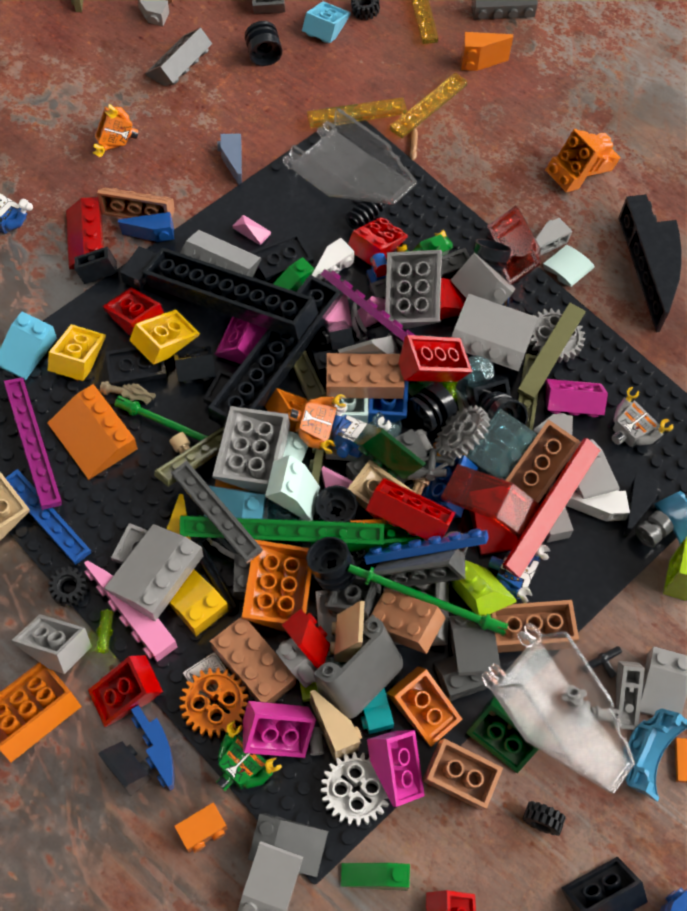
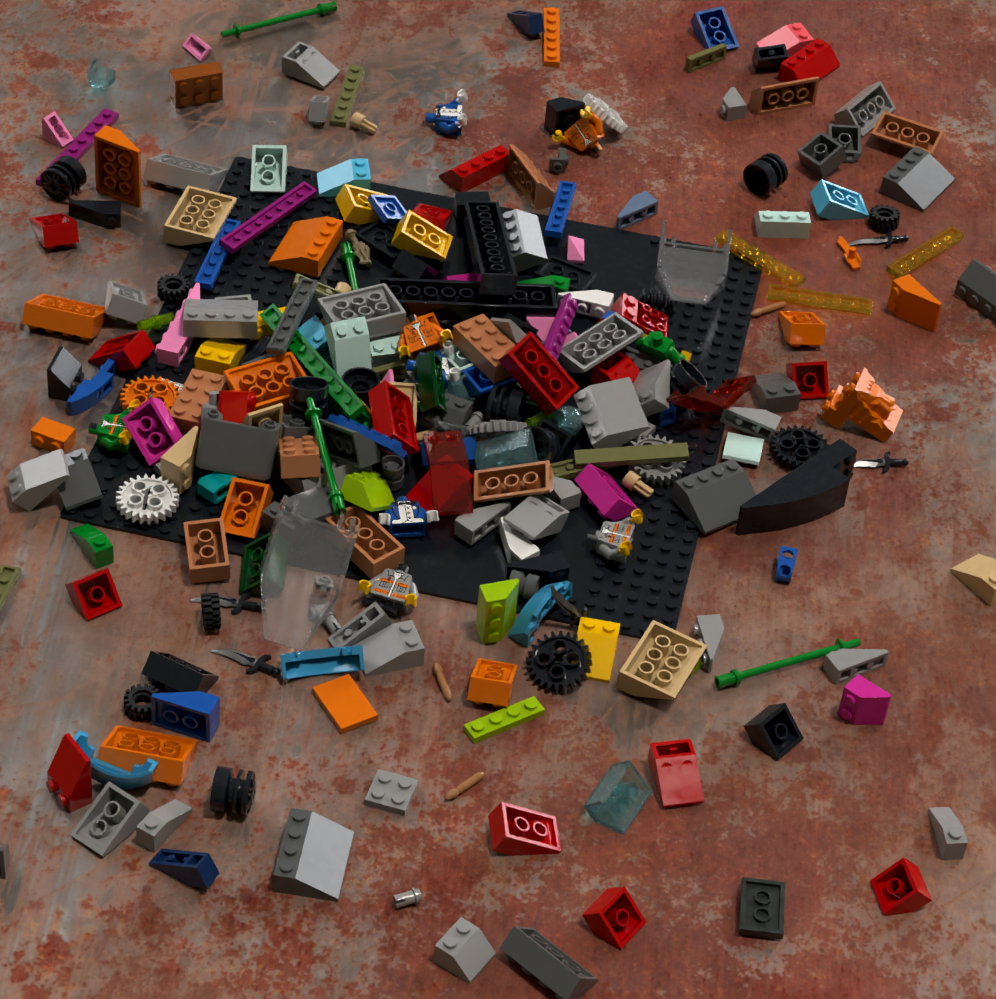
camera: 55 degrees right, 20 degrees down
black brick [74,246,117,284] -> none
blue slope [118,212,174,242] -> none
slope [145,27,212,86] -> none
dark pink slope [367,730,425,807] -> none
tile [503,438,601,578] -> none
none -> black piece [190,592,265,615]
none -> piece [211,649,280,676]
none -> torso [357,564,419,613]
none -> blue plate [367,195,407,224]
none -> black slope [544,97,585,136]
none -> blue plate [544,180,577,239]
none -> dark grey bracket [548,148,569,173]
none -> white gear [582,93,628,134]
none -> tan piece [622,470,654,498]
none -> dark grey slope [670,459,756,535]
none -> dark grey slope [746,372,801,414]
none -> light aqua slope [754,210,811,239]
none -> black gear [769,425,830,470]
none -> orange slope [778,311,826,348]
none -> red slope [786,361,829,399]
none -> orange piece [837,236,862,270]
none -> piece [849,232,909,247]
none -> piece [854,451,909,473]

